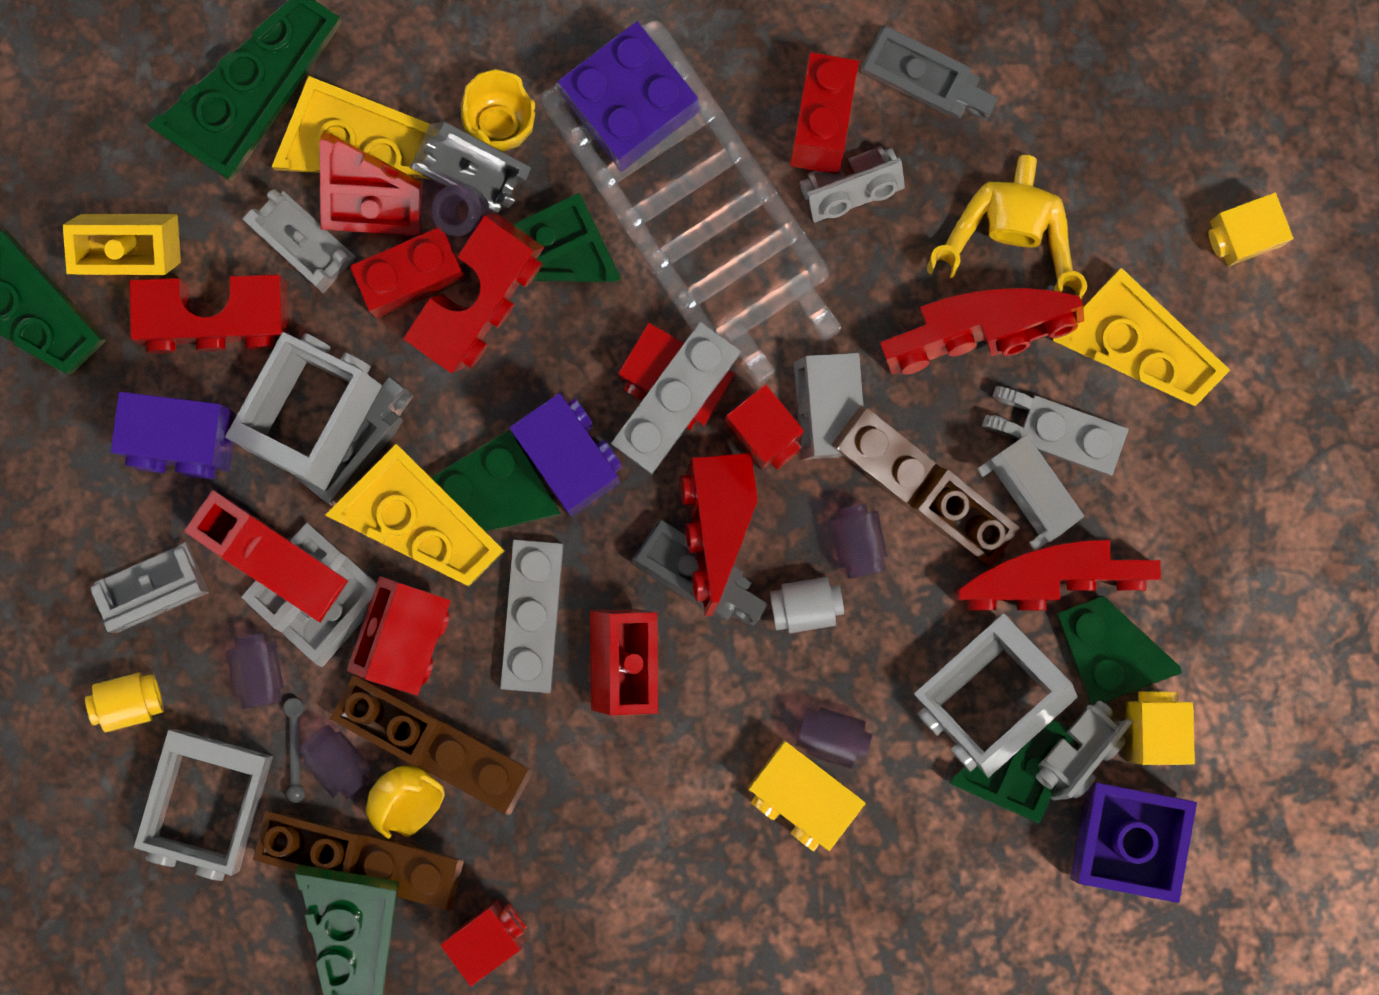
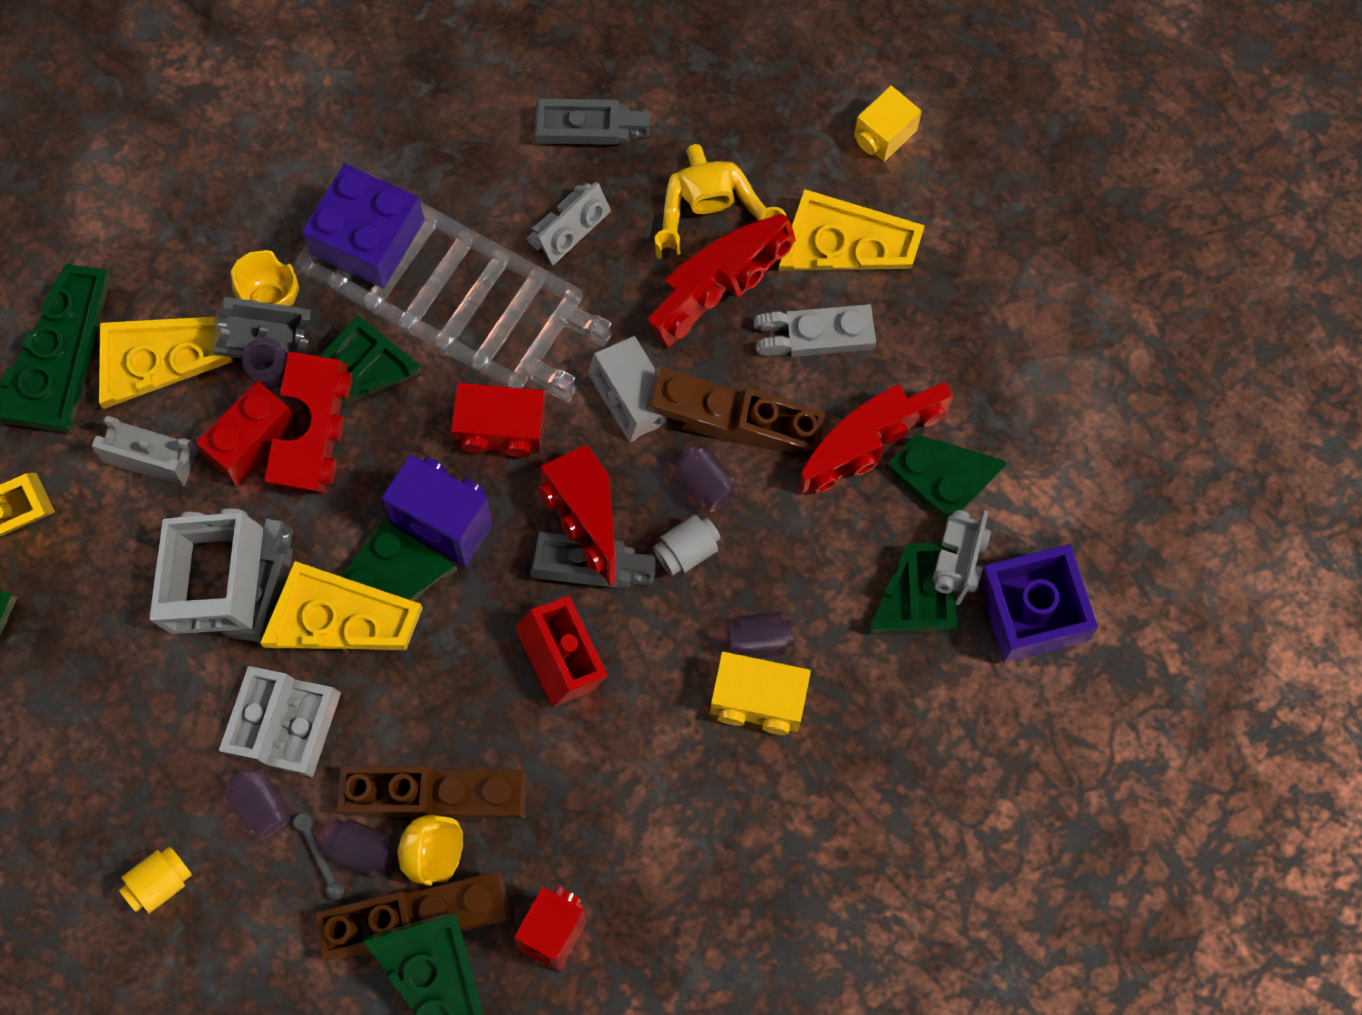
camera: 25 degrees left, 15 degrees down
light grey hinge [91,542,209,633] -> none
dark purple brick [111,392,237,479] -> none
red arch [129,275,289,354] -> none
light grey window [134,729,273,881] -> none
red slope [184,490,348,623] -> none
wing [319,133,422,236] -> none
red brick [346,576,451,696] -> none
light grey plate [501,540,564,693] -> none
light grey plate [611,322,741,475] -> none
red brick [725,384,805,471] -> none
red brick [790,52,859,175] -> none
light grey window [914,613,1077,778] -> none
light grey hinge [977,435,1084,551] -> none
yellow brick [1125,691,1195,765] -> none

